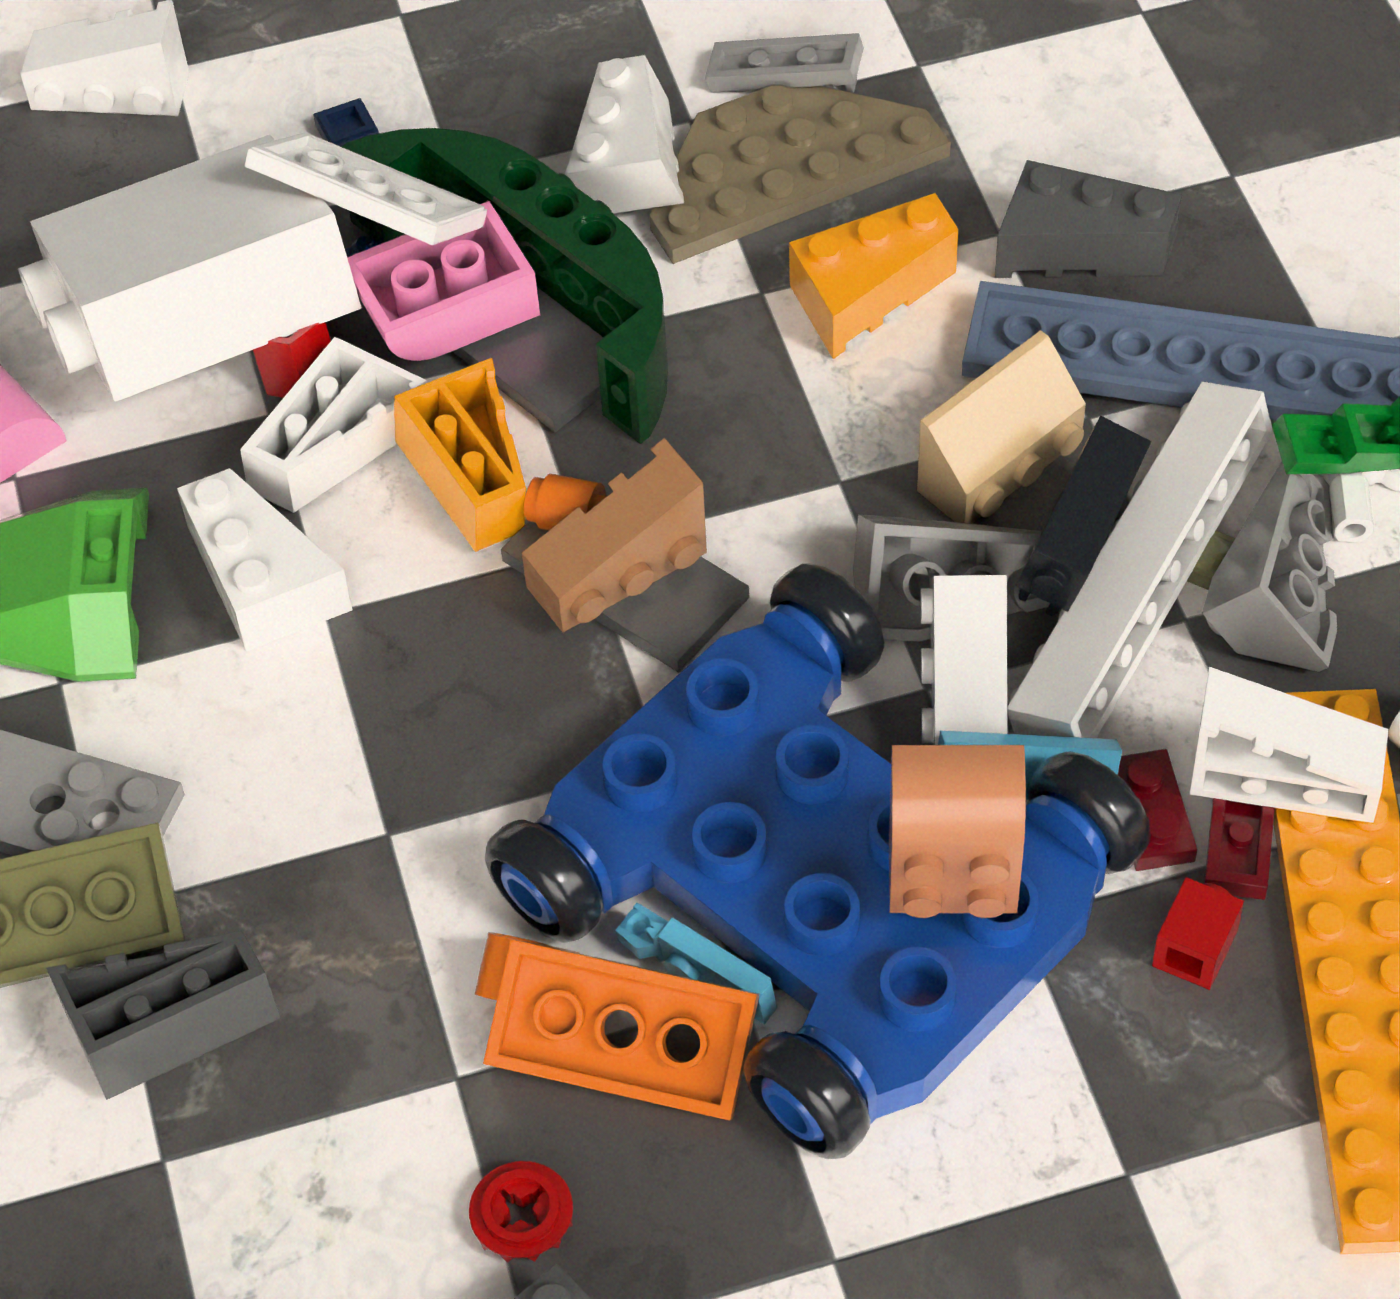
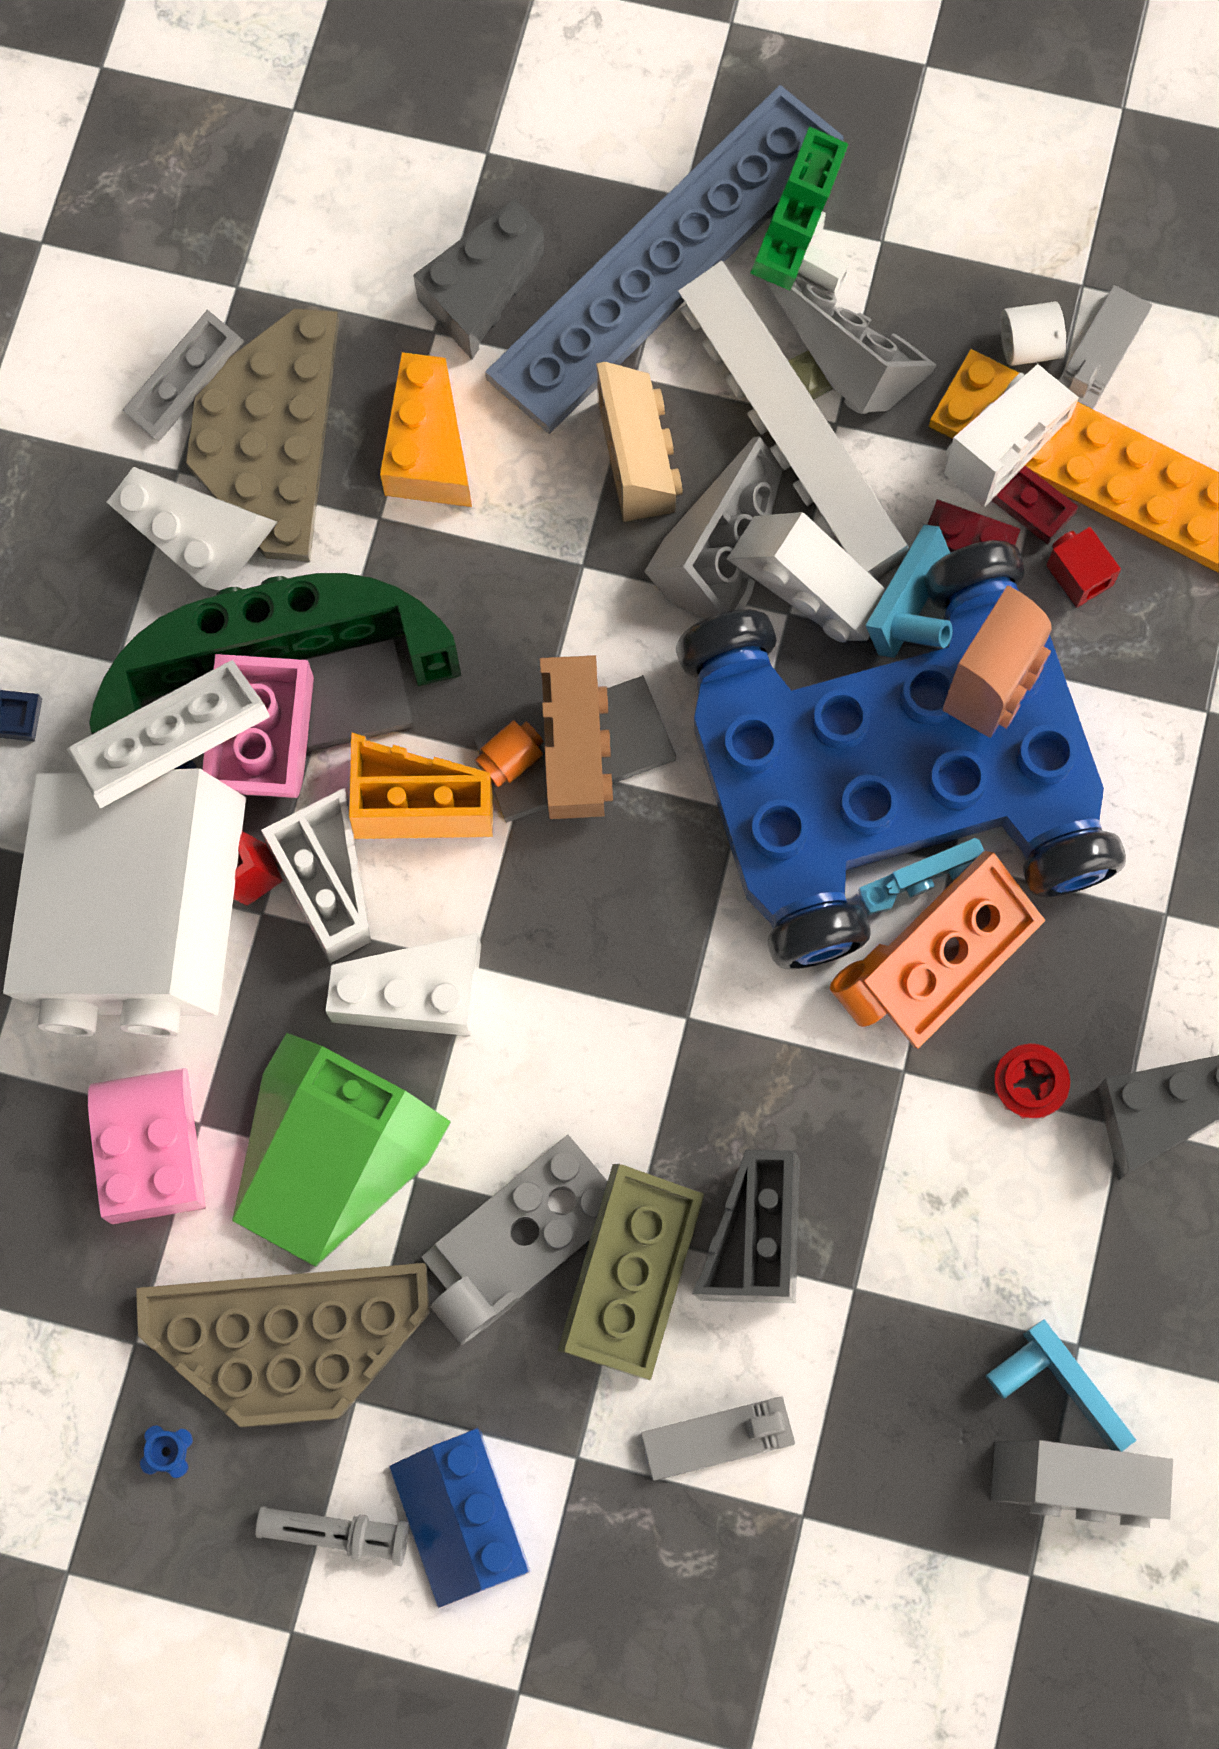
camera: 60 degrees left, 20 degrees up
black brick [1015,415,1152,616] -> none

